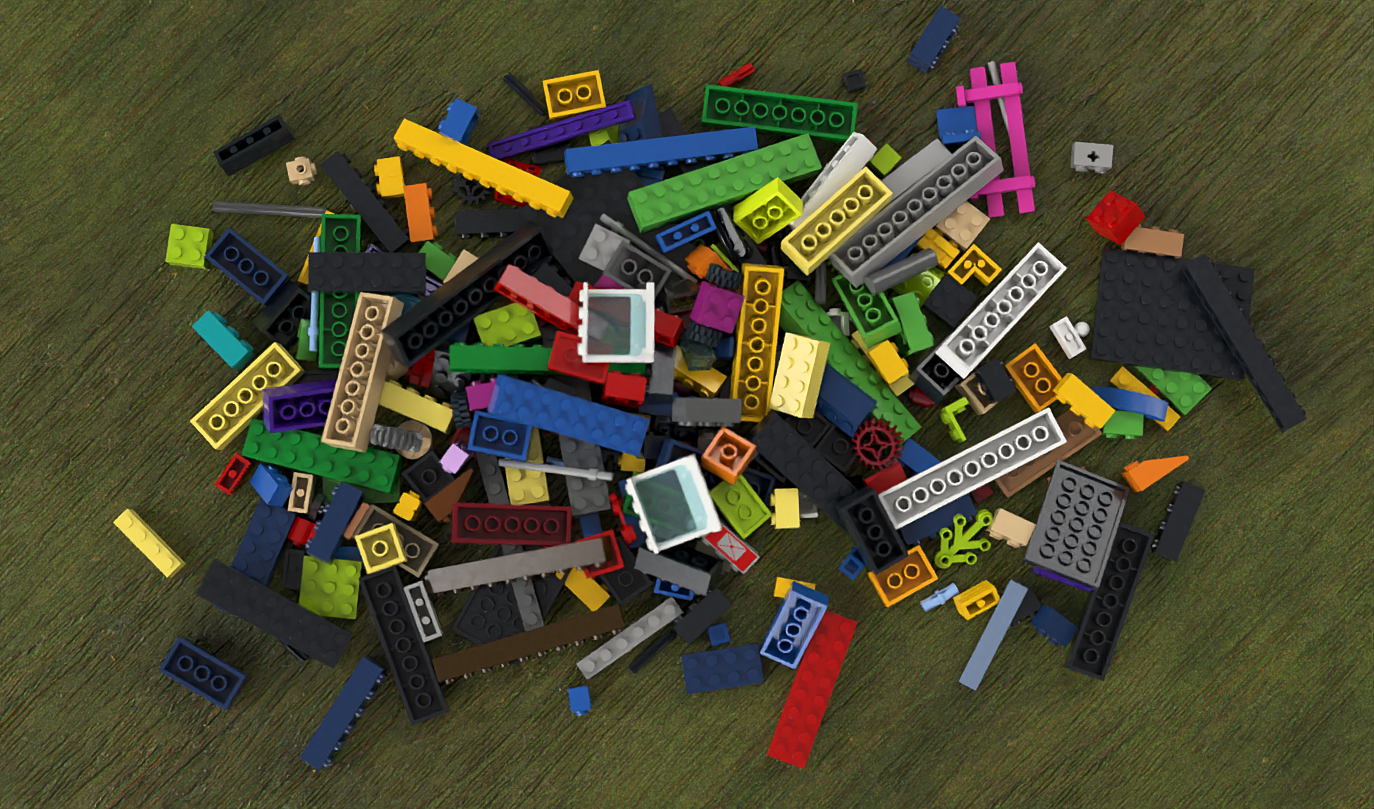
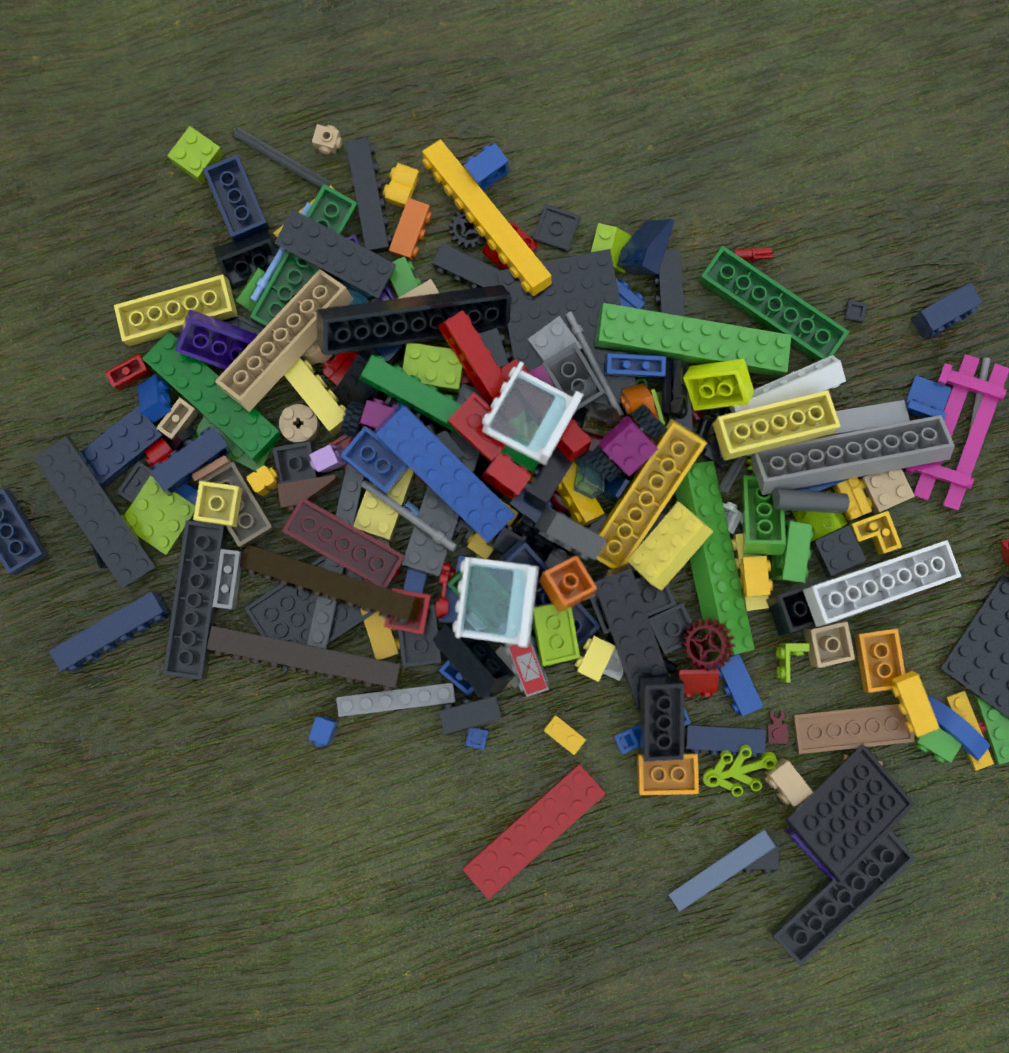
camera: 35 degrees right, 0 degrees up
light yellow brick [113,509,186,578] -> none
teal brick [192,310,256,371] -> none
black brick [213,115,295,176] -> none
dark grey gear [369,424,423,452] -> none
dark purple tile [487,100,636,161] -> none
black axle [503,72,548,117] -> none
yellow brick [543,70,606,122] -> none
blue brick [564,127,758,178] -> none
black axle [629,630,676,674] -> none
dark blue brick [681,643,764,694] -> none
blue brick [760,580,829,669] -> none
dark blue slope [815,363,877,438] -> none
lime piece [868,143,902,179] -> none
white brick [878,408,1067,529] -> none
dark red brick [908,386,935,408] -> none
light blue pin [920,583,959,612] -> none
yellow brick [953,580,1000,620] -> none
black brick [972,358,1016,404] -> none
dark blue brick [1031,604,1078,647] -> none
white plate [1049,316,1090,359] -> none
orange slope [1121,456,1189,493] -> none
black brick [1151,481,1205,562] -> none

